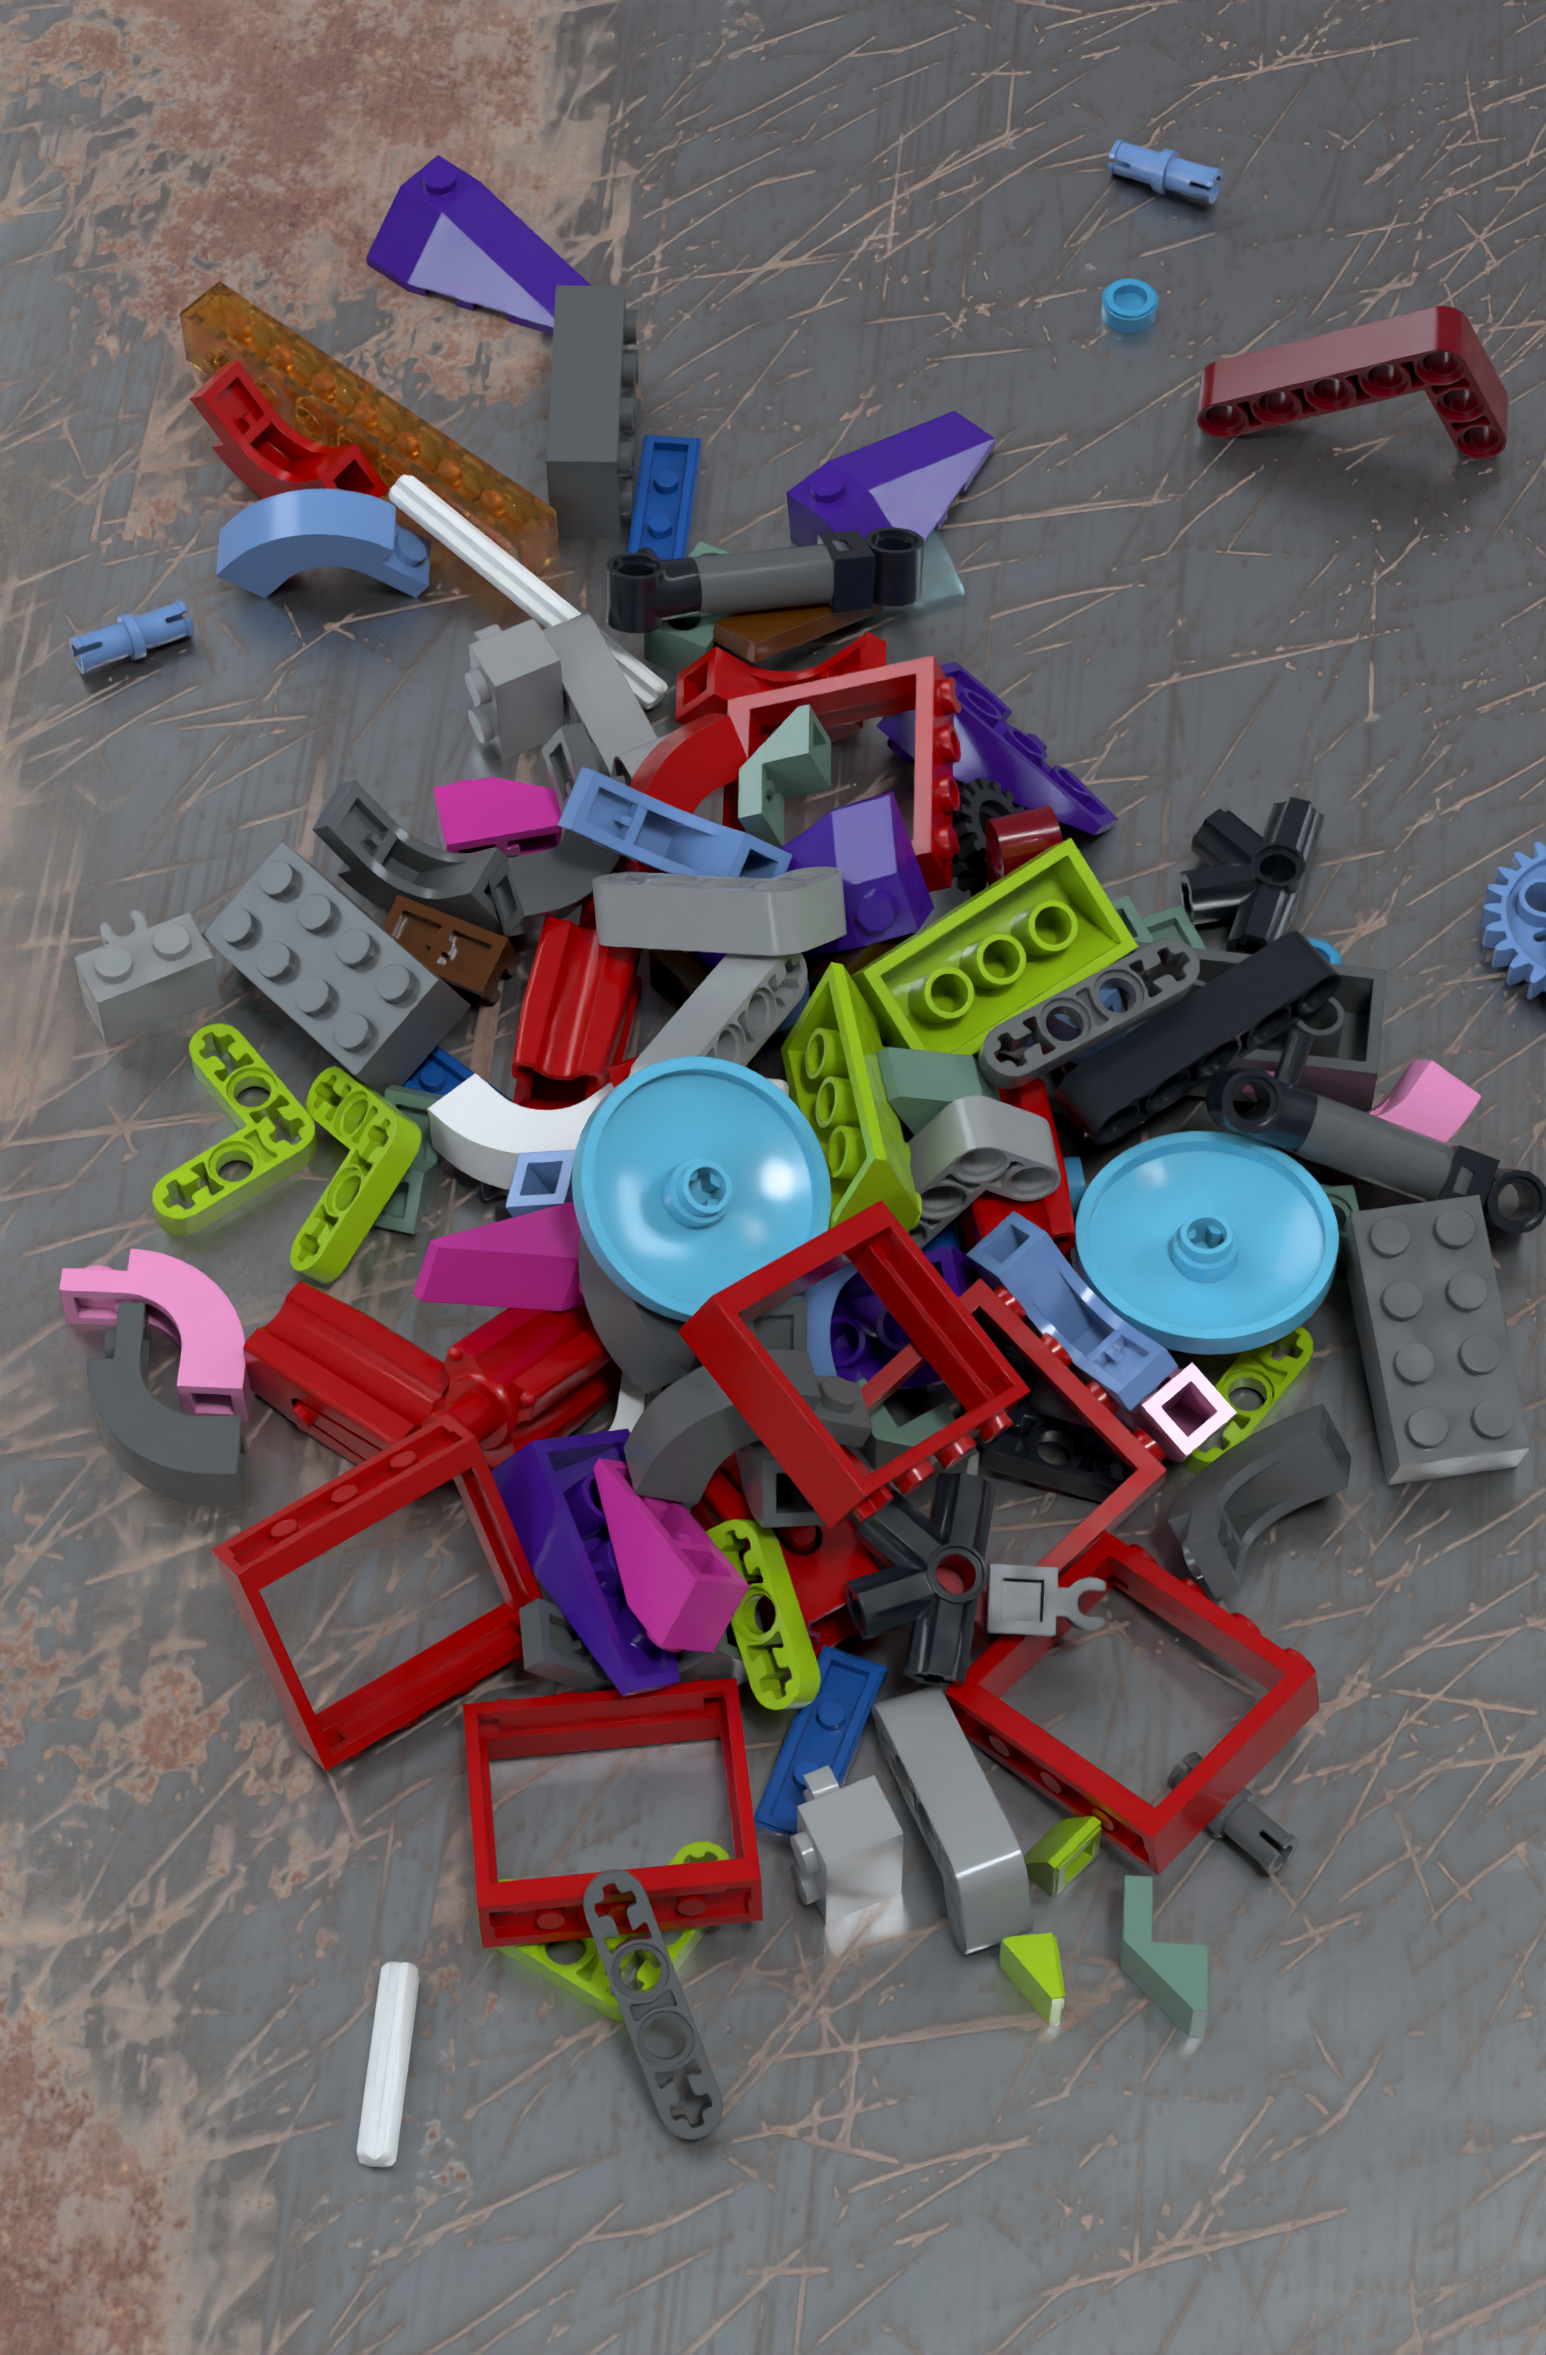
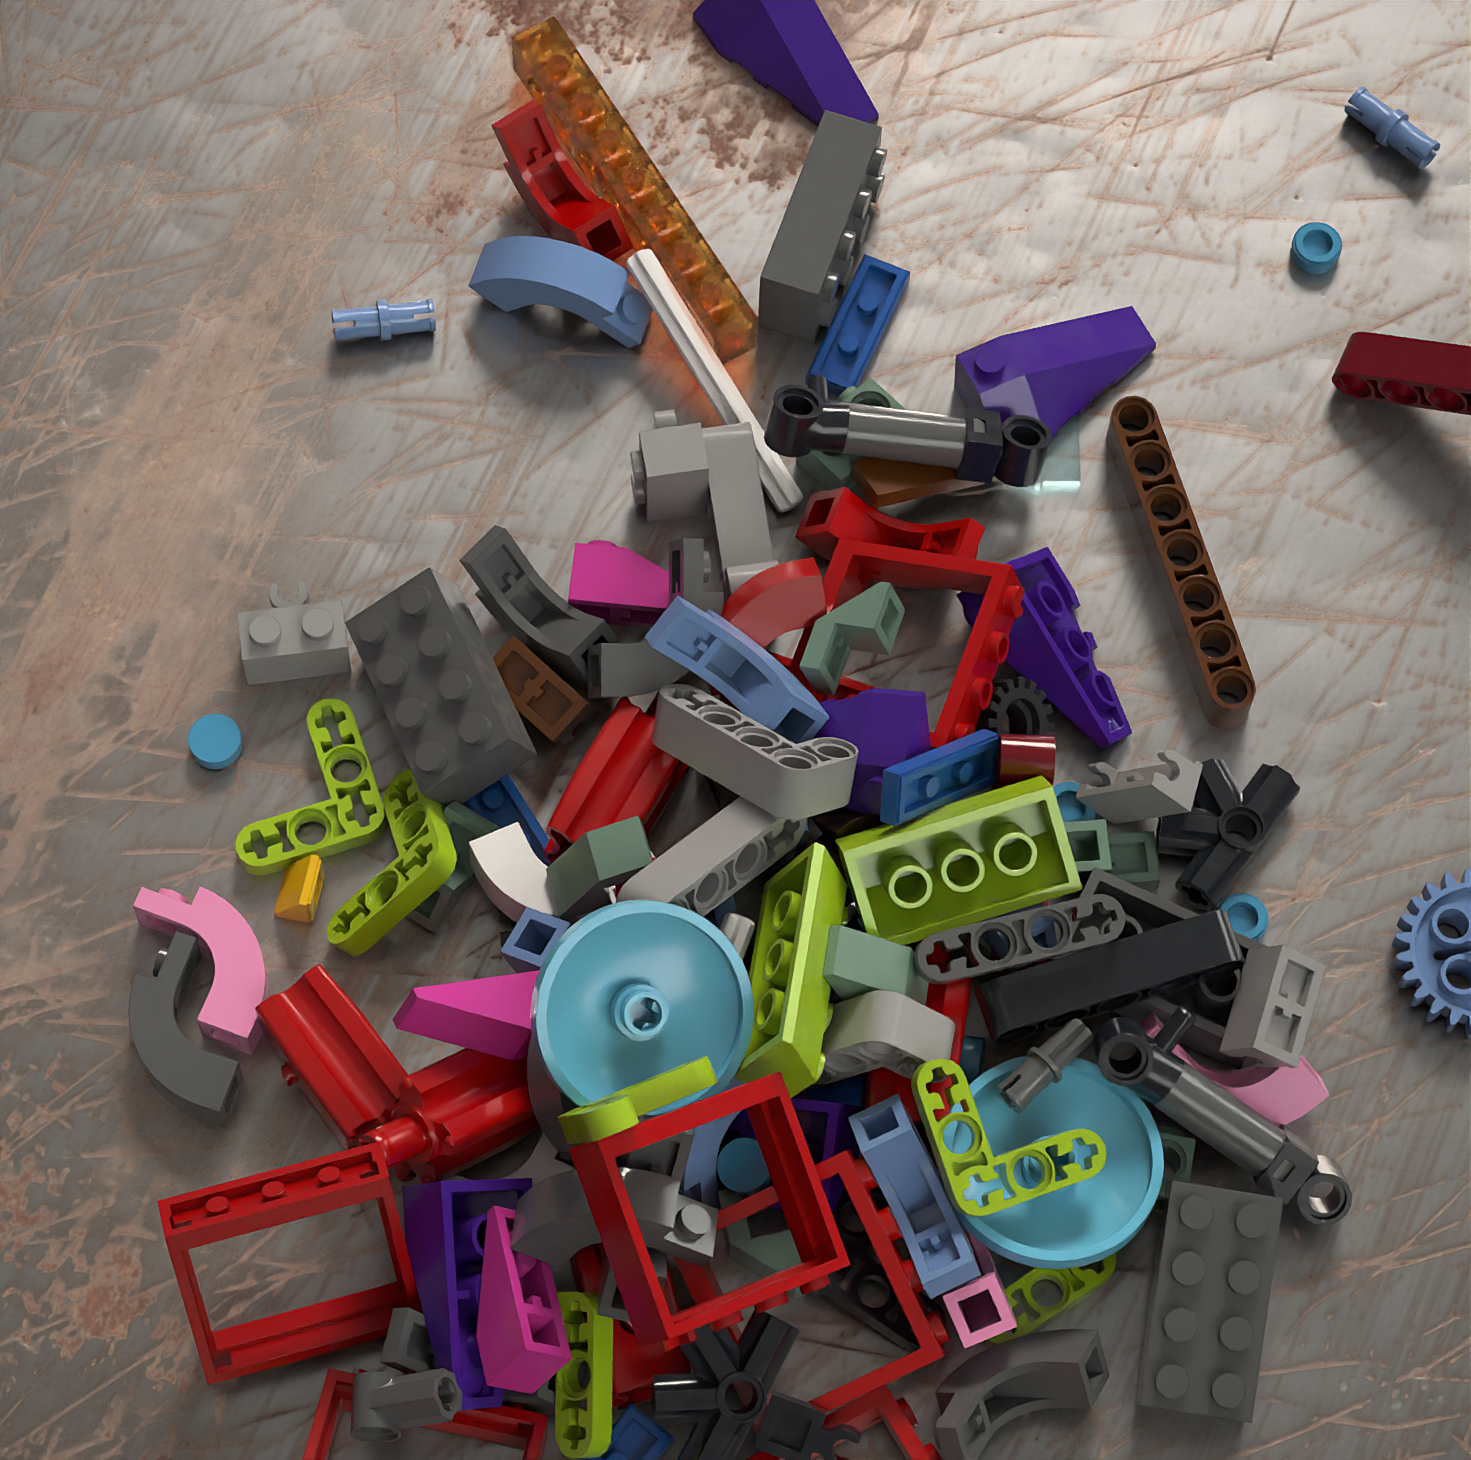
camera: 15 degrees right, 10 degrees up
none -> dark azure tile [188,714,242,769]
none -> yellow slope [274,855,325,924]
none -> dark grey piece [350,1368,462,1442]
none -> sand green slope [546,816,653,920]
none -> lime beam [558,1056,718,1144]
none -> dark azure tile [717,1138,772,1196]
none -> blue tile [880,729,999,826]
none -> lime beam [911,1058,1107,1217]
none -> dark grey axle [995,1018,1094,1114]
none -> light grey hinge [1076,750,1203,824]
none -> reddish brown beam [1106,396,1256,730]
none -> light grey hinge [1219,945,1326,1068]

